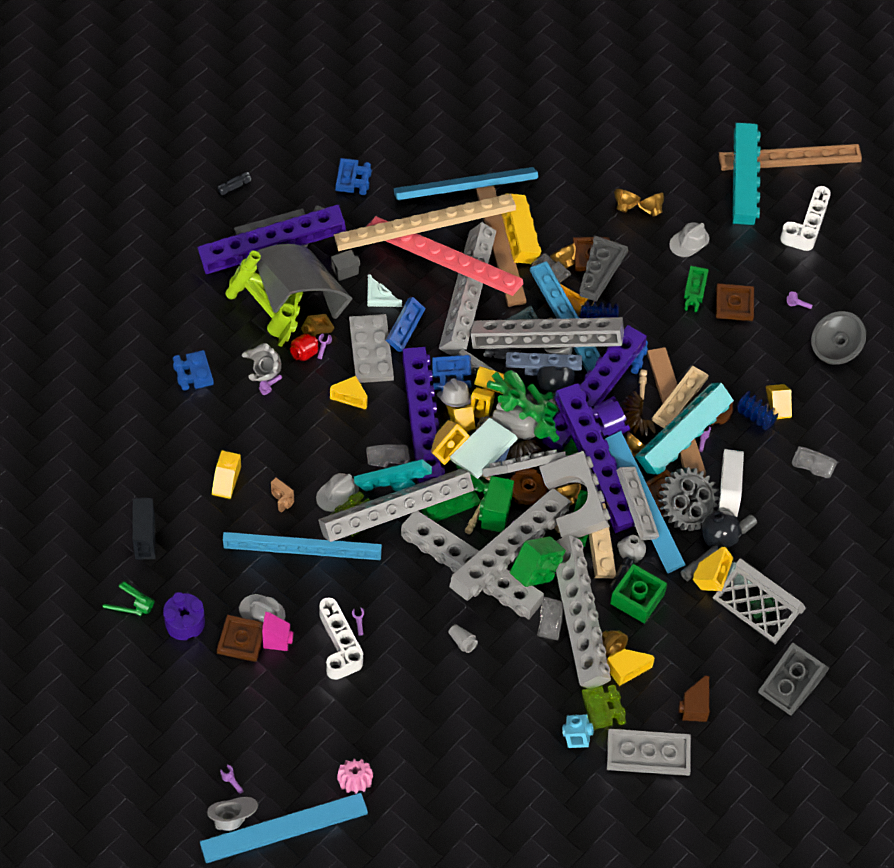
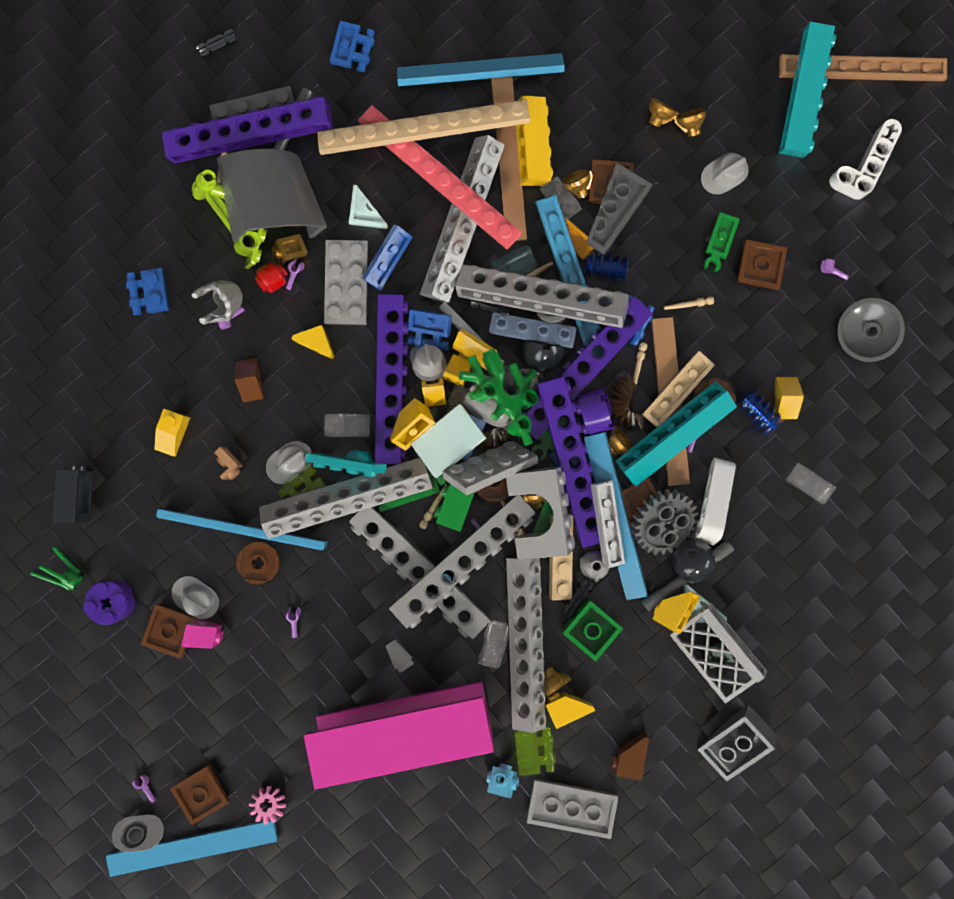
camera: 10 degrees right, 30 degrees up
white beam [319,598,363,679] -> none
dark grey brick [331,250,361,281] -> none
green brick [510,536,566,587] -> none
none -> reddish brown plate [170,764,230,826]
none -> reddish brown slope [235,358,264,403]
none -> reddish brown plate [236,541,280,584]
none -> dark pink piece [304,681,494,790]
none -> tan piece [664,296,714,310]

